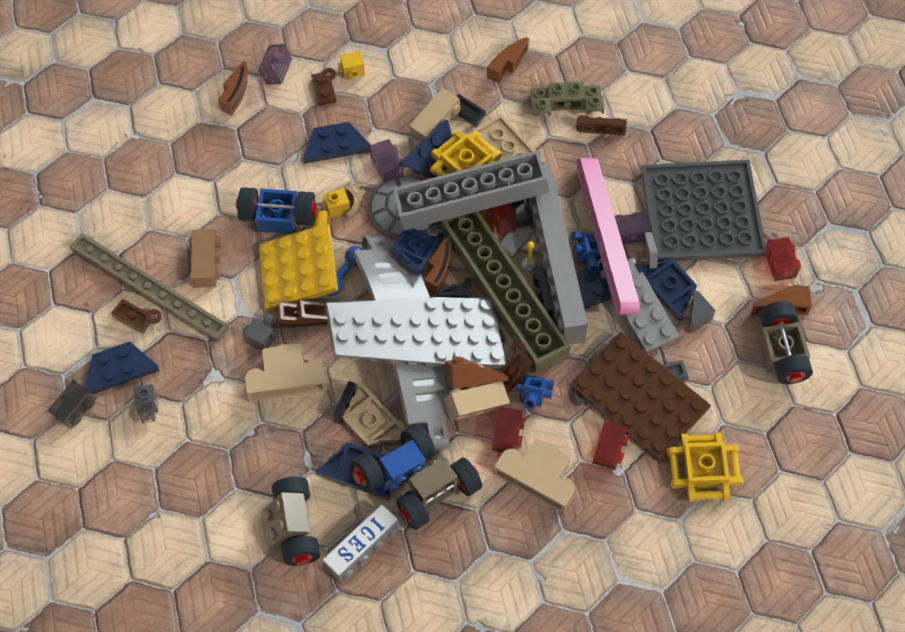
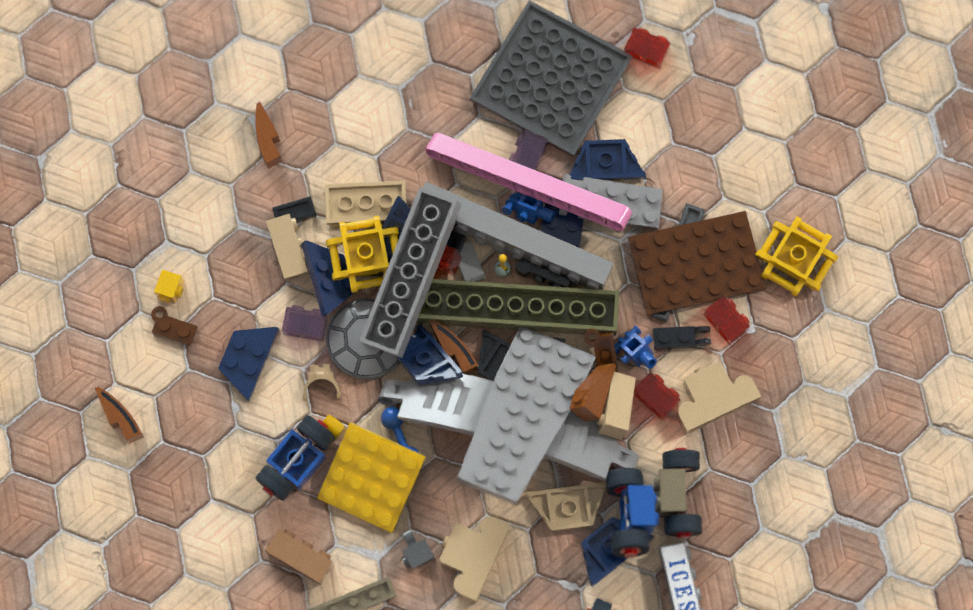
camera: 55 degrees left, 15 degrees up
brick [258,44,292,85] -> none
dark orange slope [275,300,328,327] -> none
yellow brick [321,188,350,218] -> none
black tile [333,381,356,425] -> none
olive bracket [530,81,605,117] -> none
reddish brown hinge [576,115,627,135] -> none
light grey tile [644,232,658,269] -> none
dark grey slope [688,290,716,333] -> none
dark orange slope [751,284,812,315] -> none
brick [758,301,813,384] -> none
none -> black hinge [653,326,712,350]

